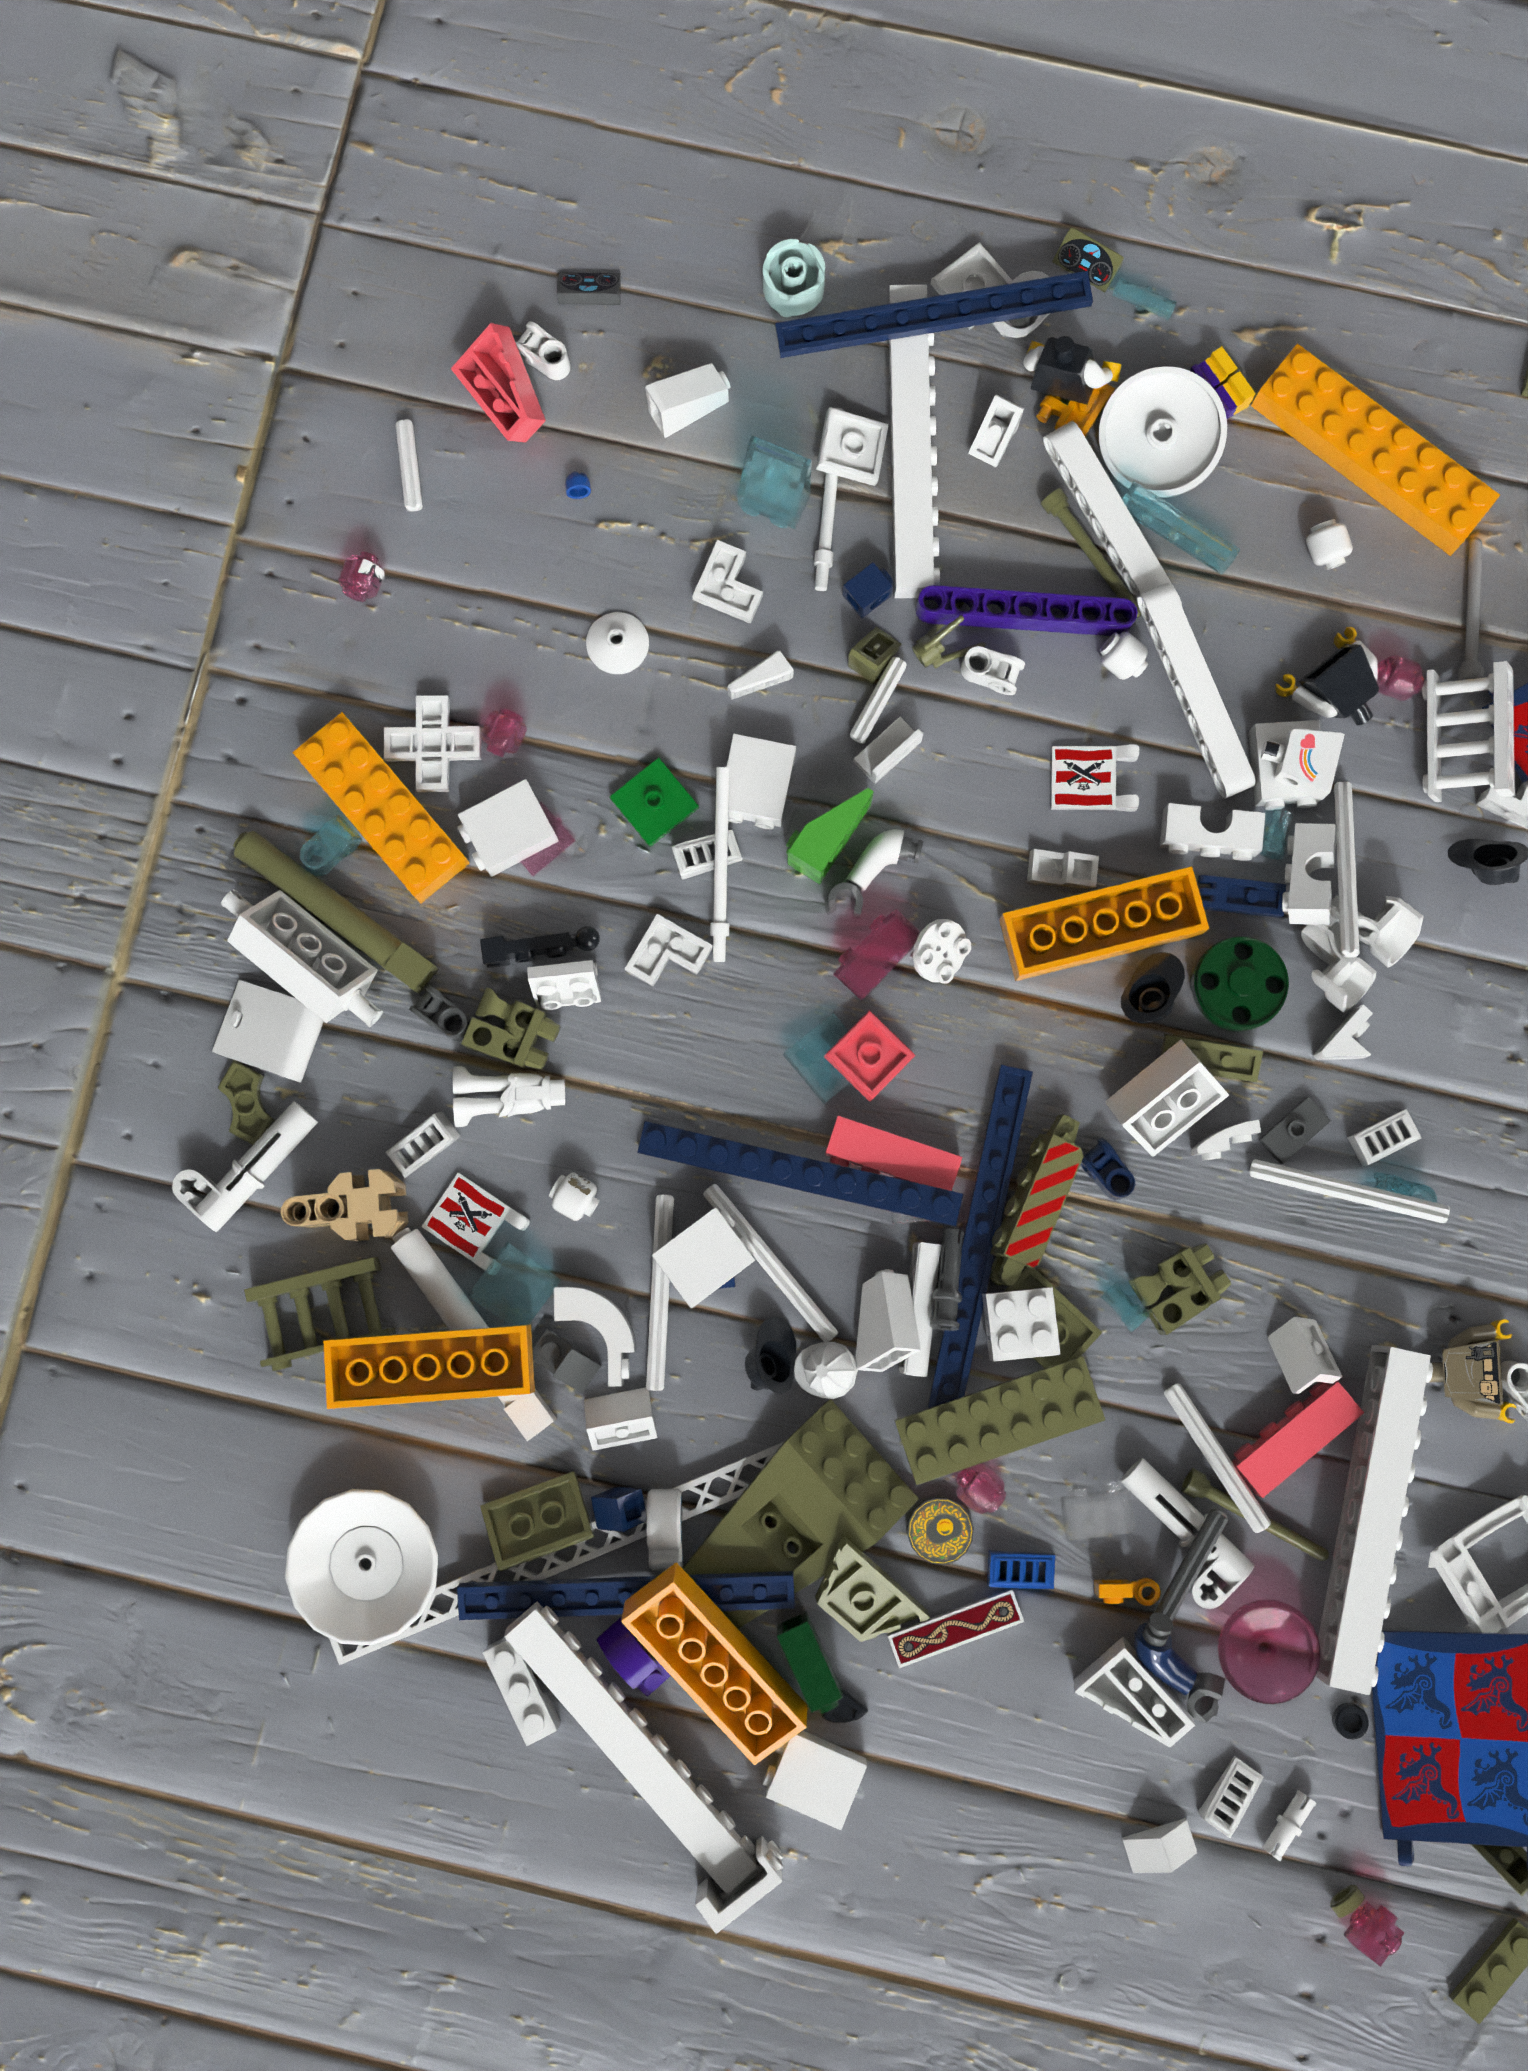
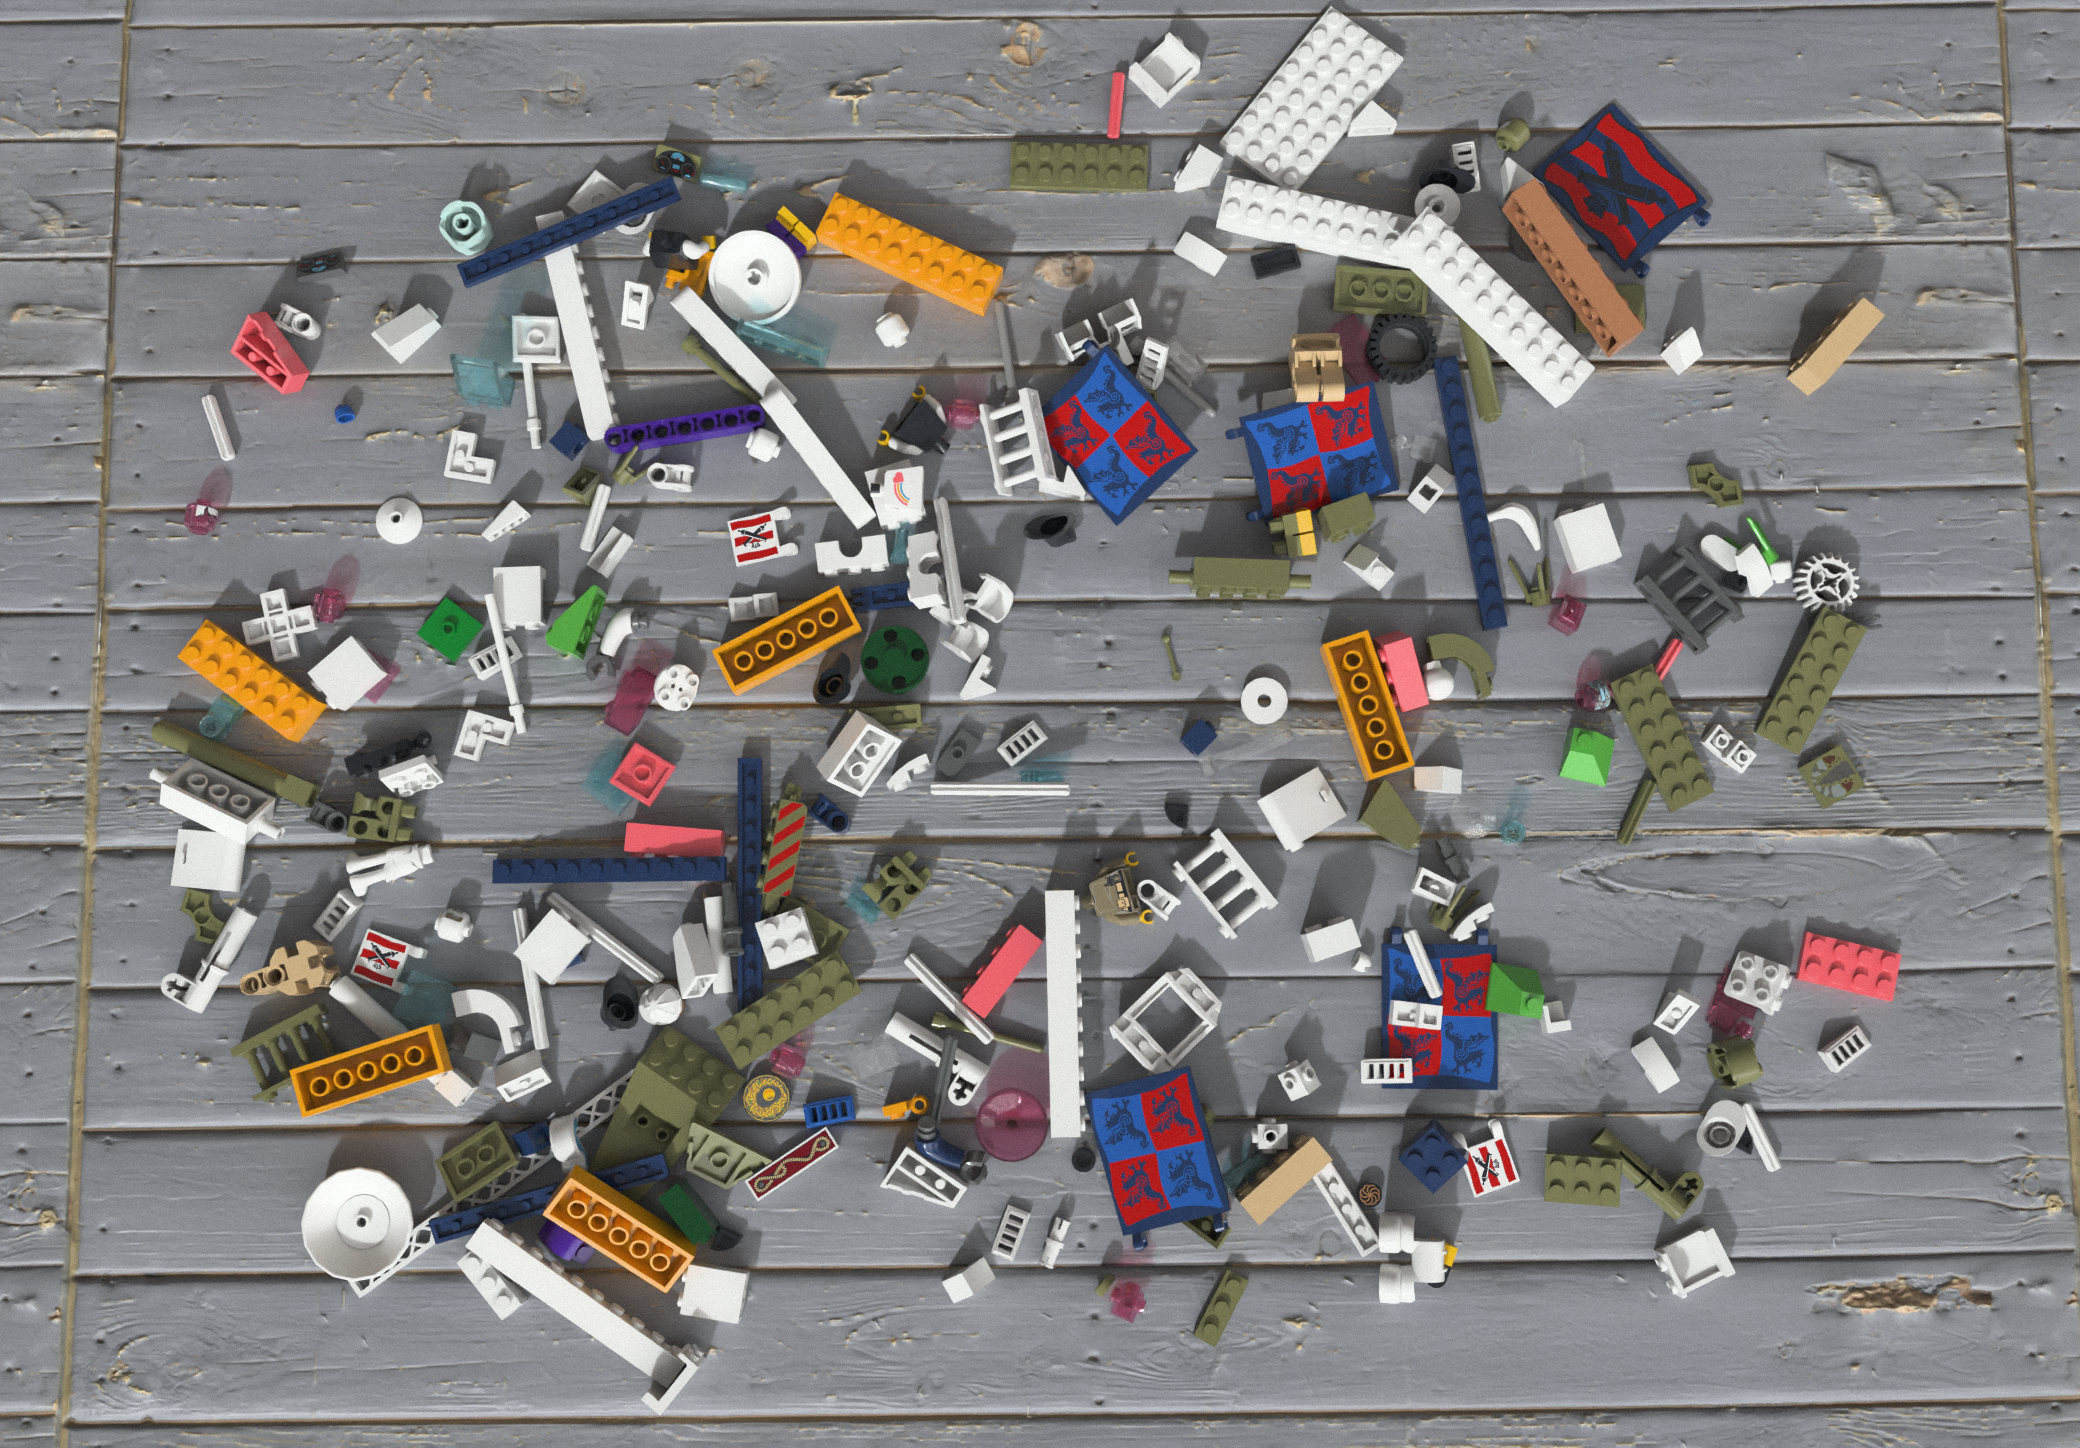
camera: 15 degrees left, 0 degrees up
white panel [1268,1317,1342,1394] -> none

